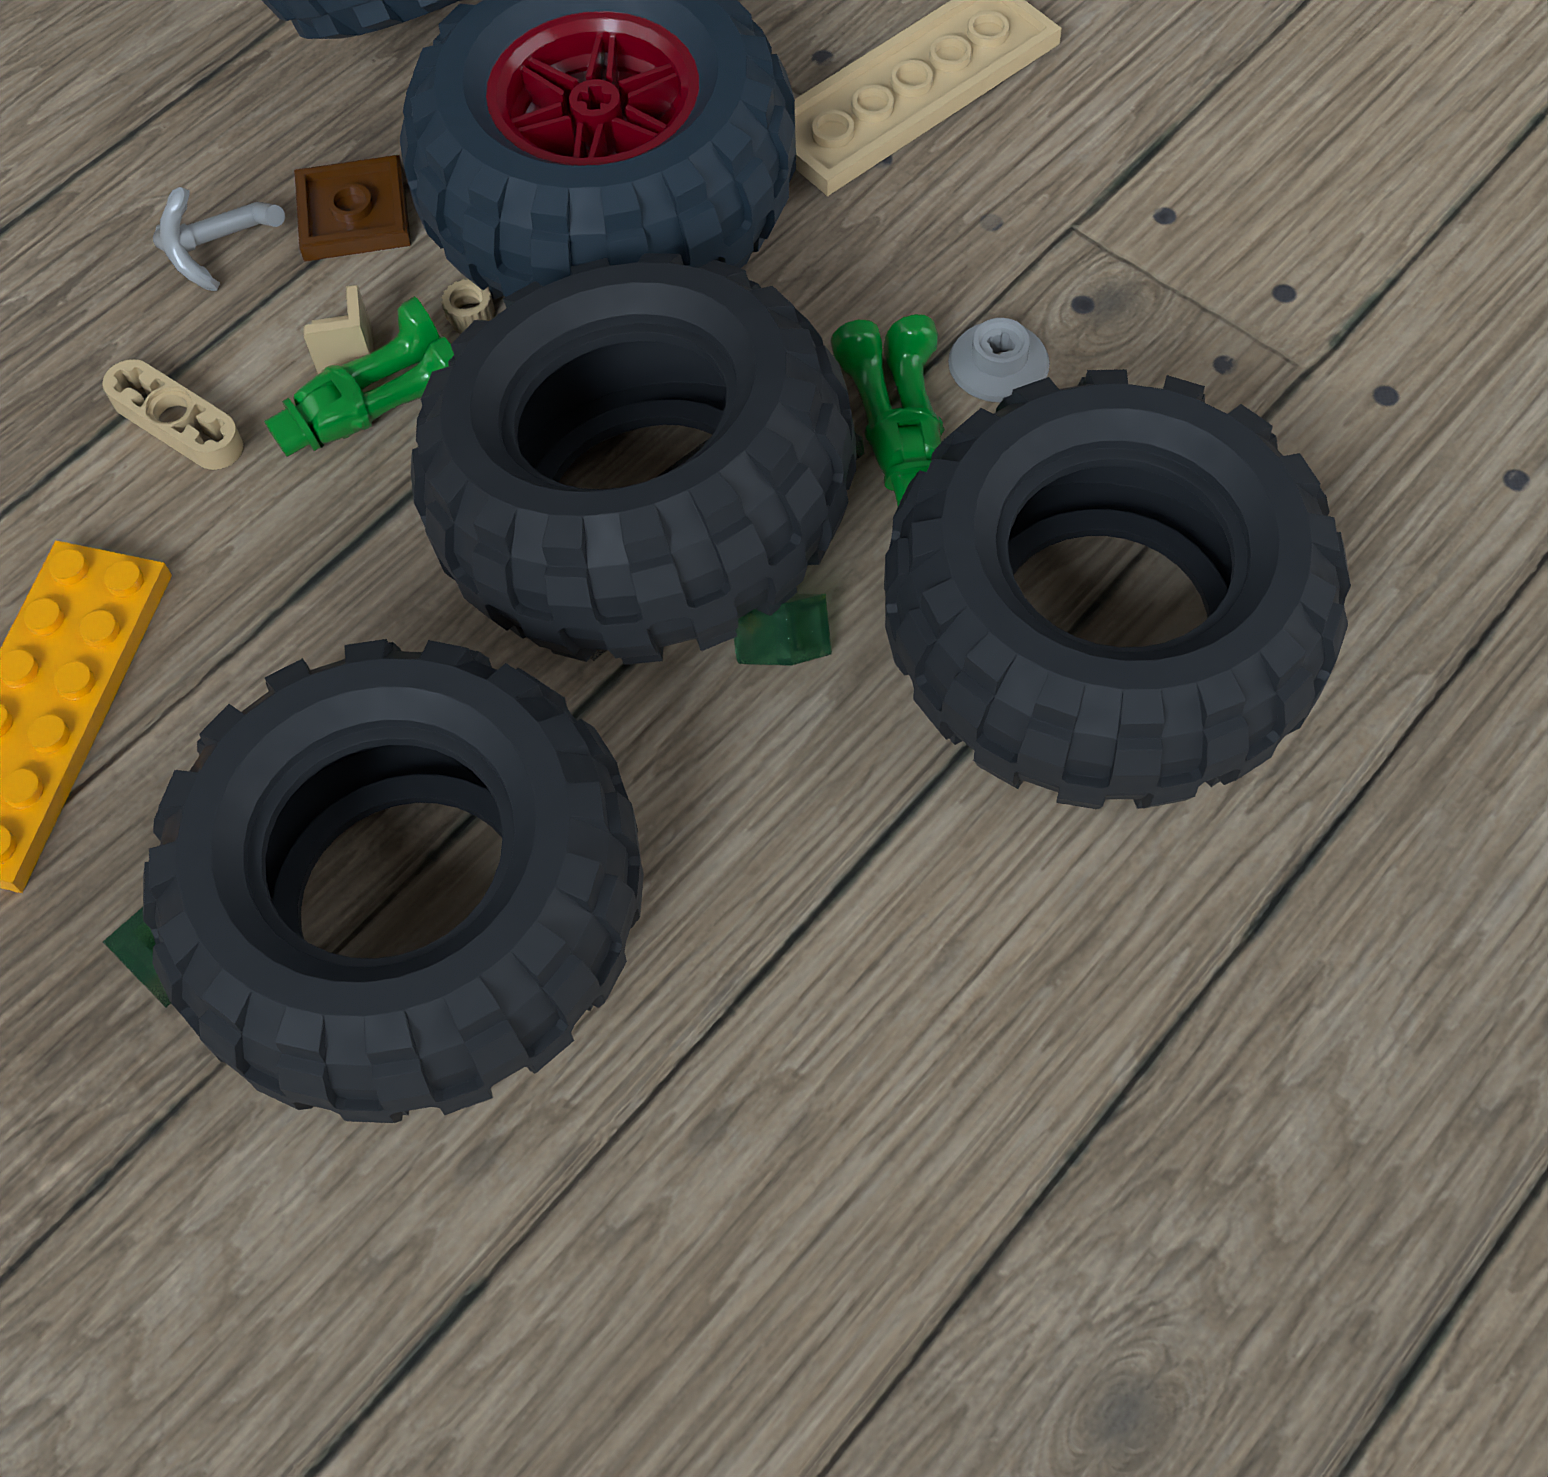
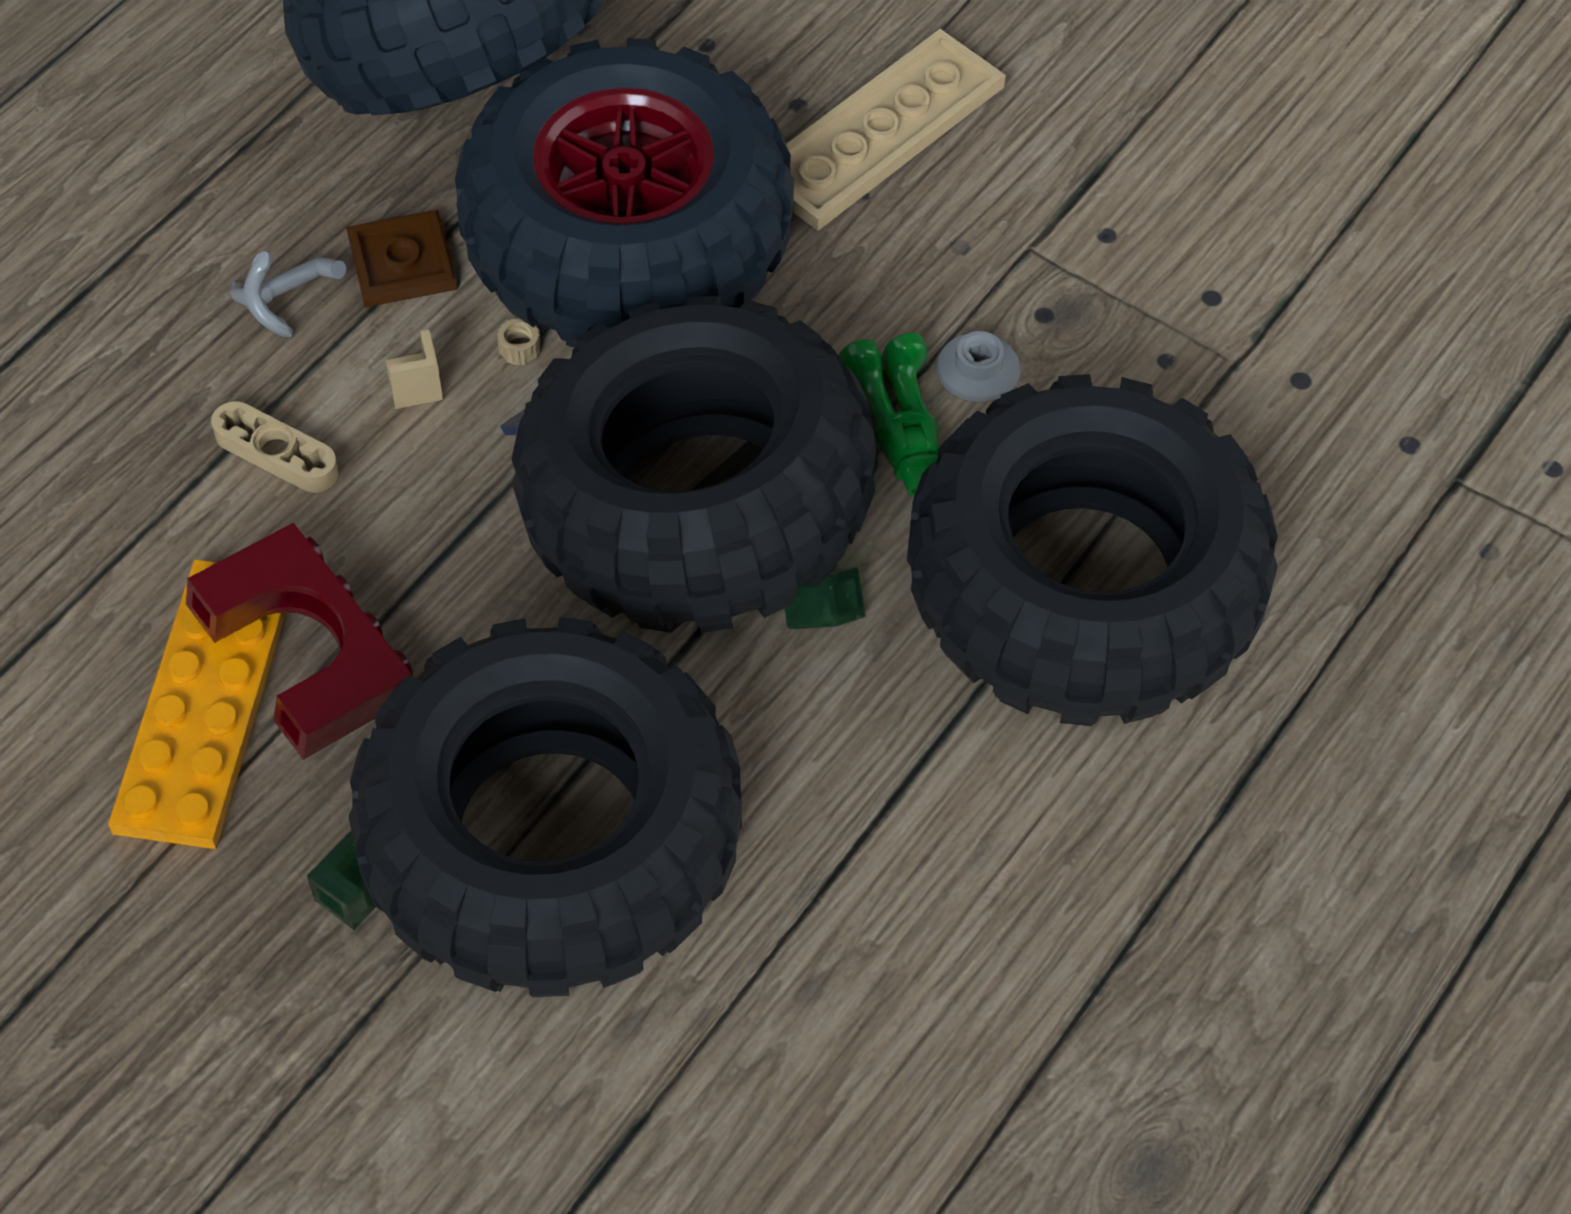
camera: 10 degrees left, 5 degrees down
green piece [264,296,454,457] -> none
none -> dark red arch [186,523,413,760]

